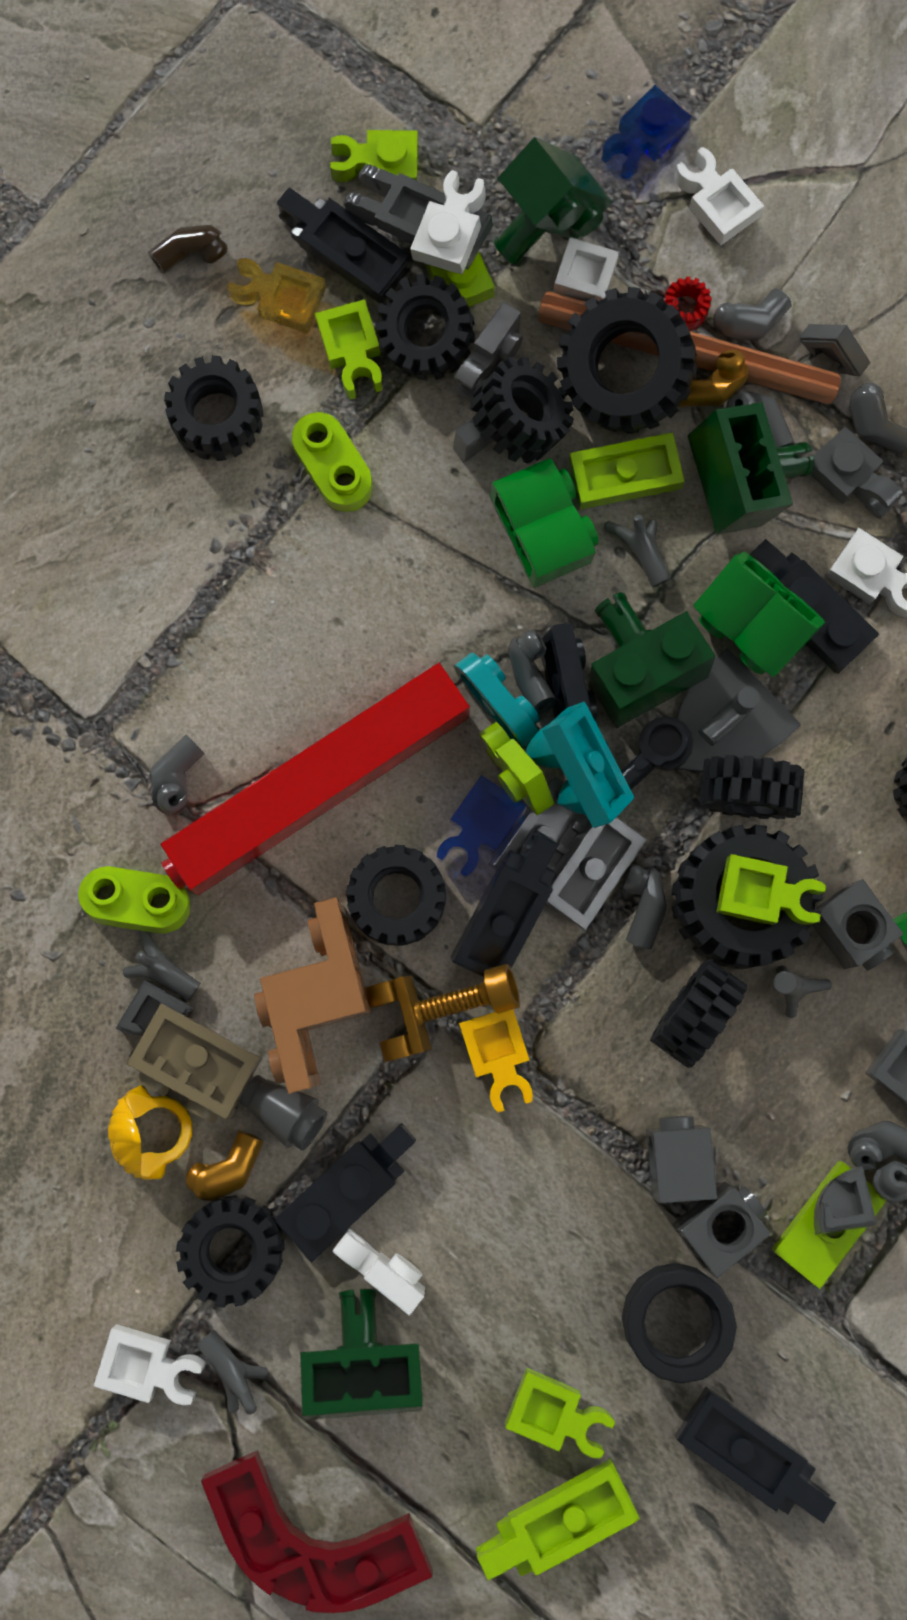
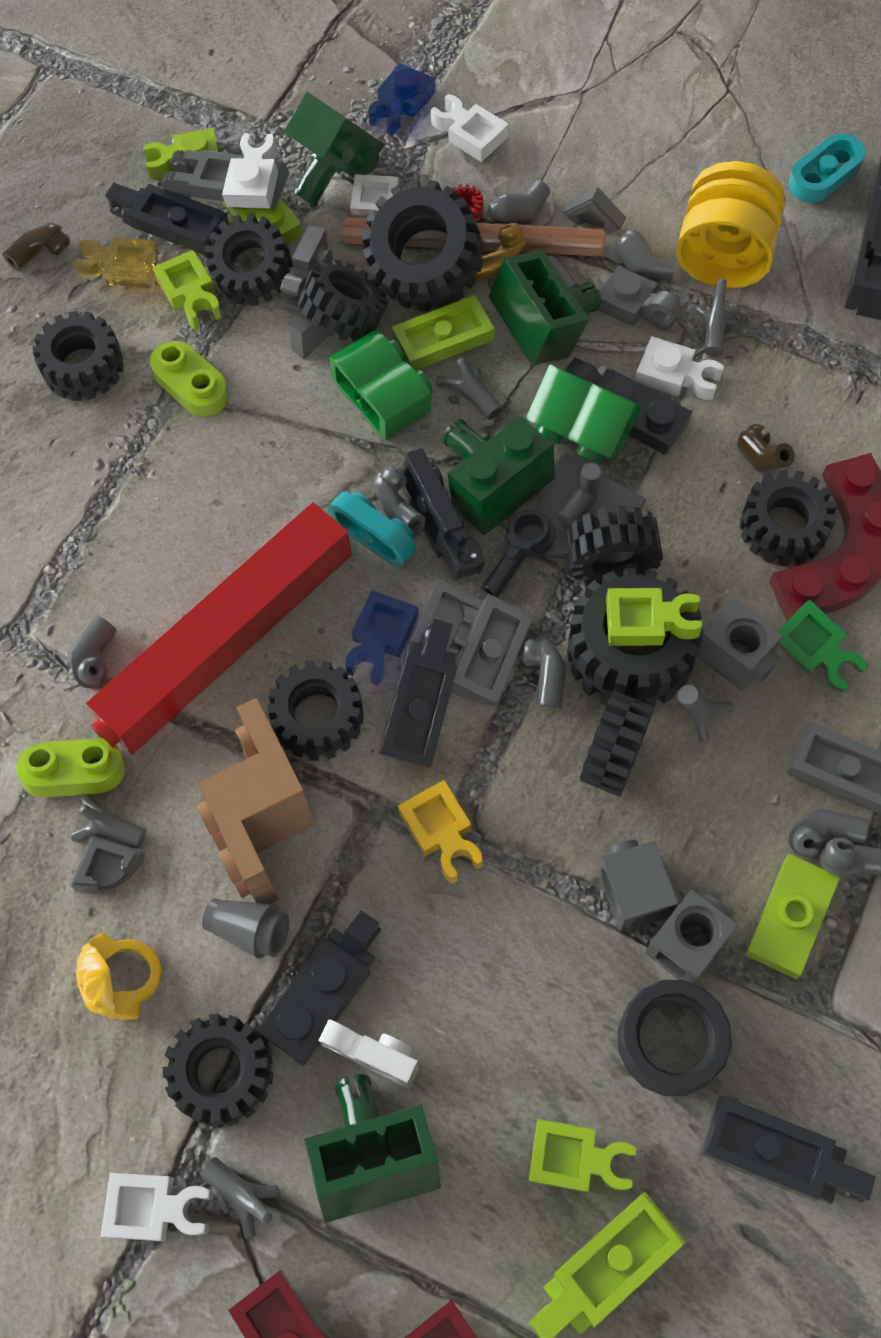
camera: 10 degrees left, 15 degrees down
dark tan bracket [127,1003,262,1123] -> none
pearl gold arm [186,1130,264,1201] -> none
pearl gold bar [364,964,520,1063] -> none
lime plate [478,722,555,816] -> none
teal tile [526,701,635,828] -> none
dark grey tile [814,1166,877,1235] -> none

